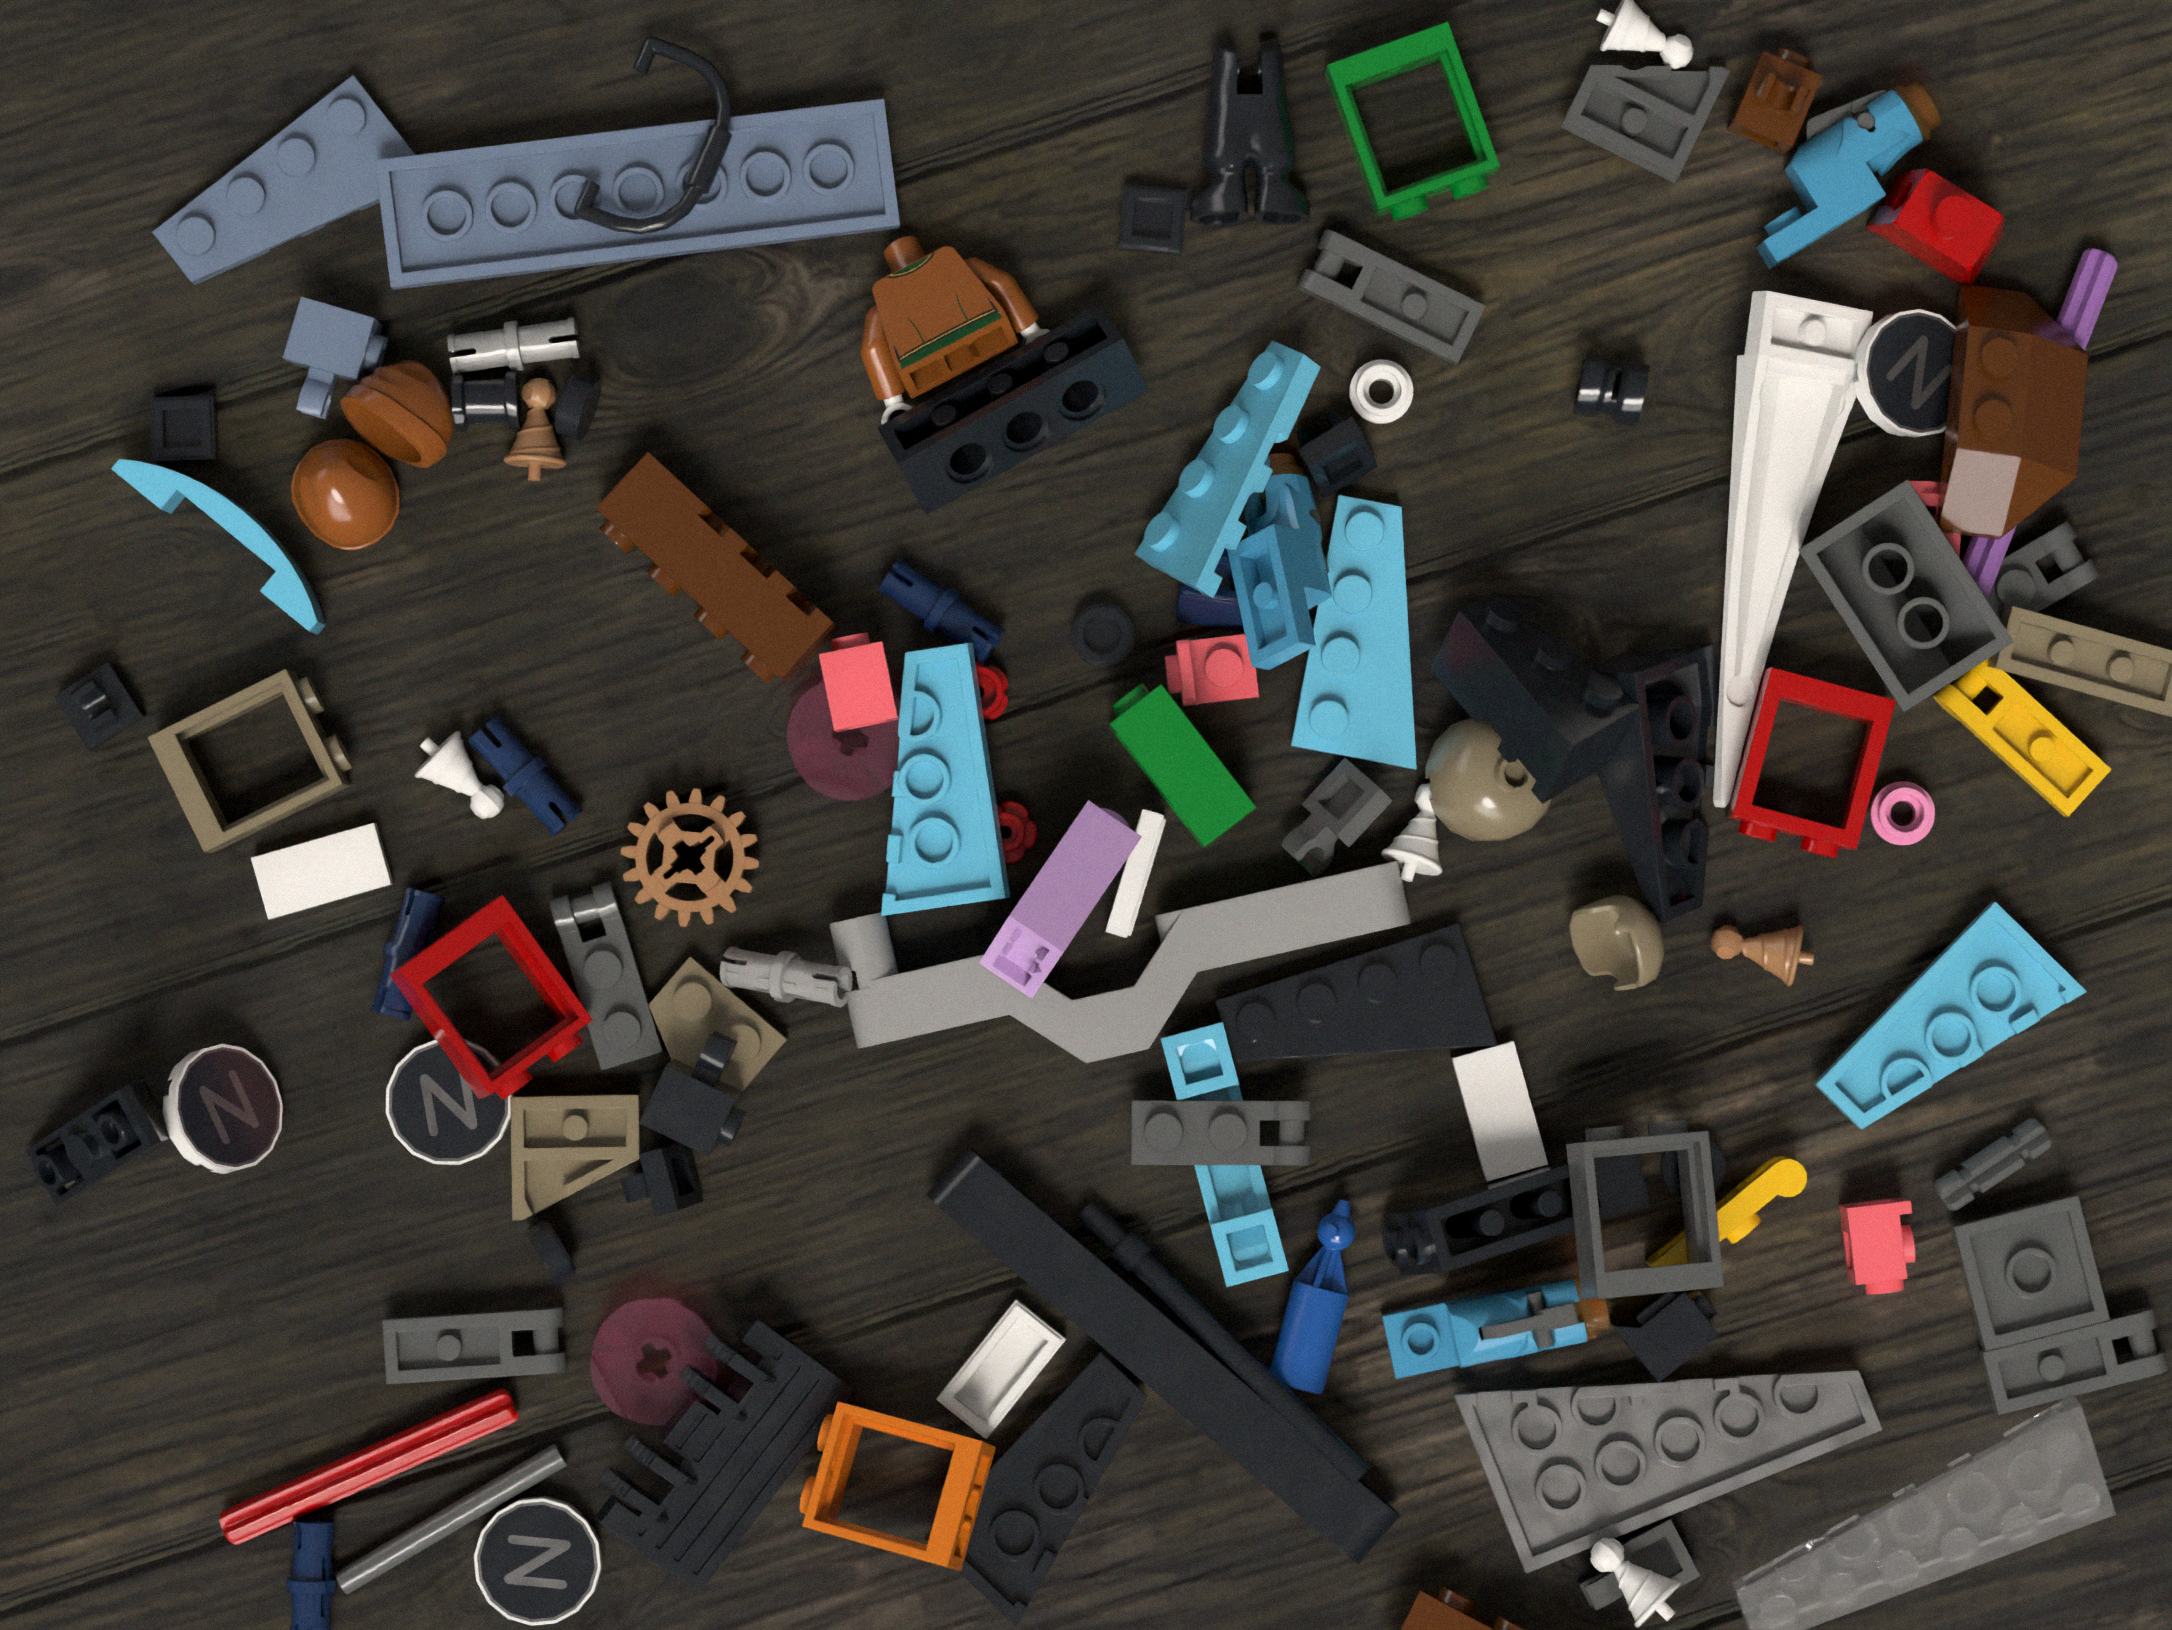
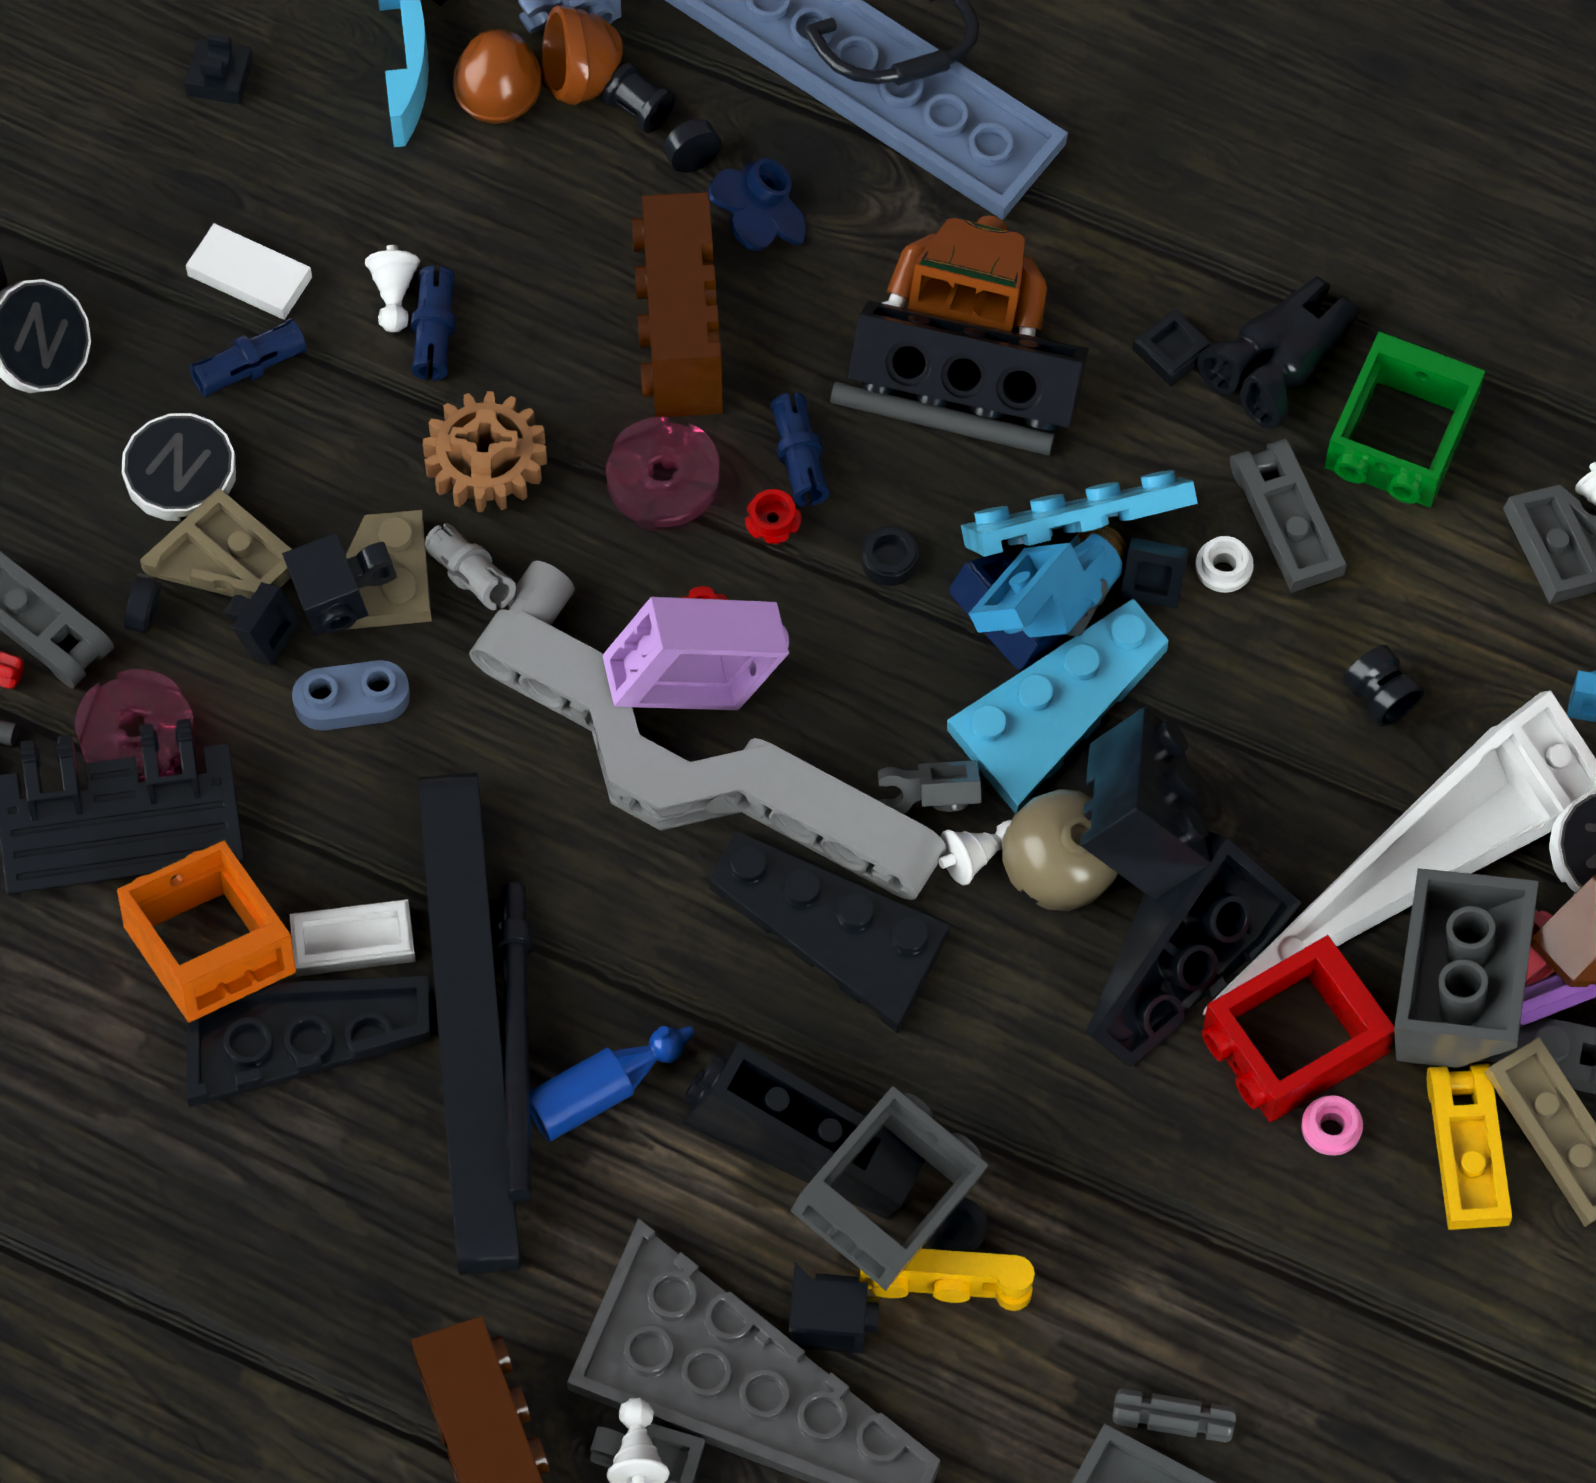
camera: 40 degrees right, 25 degrees down
dark tan window [147,669,353,853] -> none
red window [389,895,593,1100] -> none
light grey pin [447,317,581,375] -> none
medium nougat piece [504,377,567,481] -> none
dark grey plate [549,881,664,1071] -> none
coral brick [819,633,899,732] -> none
medium azure wing [881,643,1010,916] -> none
white tile [1105,809,1166,938] -> none
green window [1109,683,1256,848] -> none
dark grey plate [1131,1101,1311,1166] -> none
medium azure slope [1161,1022,1289,1287] -> none
coral bracket [1165,634,1259,706] -> none
dark azure plate [1381,1277,1610,1379] -> none
white tile [1451,1041,1548,1181] -> none
dark tan hair [1569,895,1666,991] -> none
medium nougat piece [1711,924,1815,987] -> none
medium azure wing [1813,902,2087,1129] -> none
coral brick [1838,1197,1915,1294] -> none
none -> sand blue plate [292,660,410,731]
none -> dark blue plate [708,158,806,251]
none -> dark grey bar [830,381,1055,456]

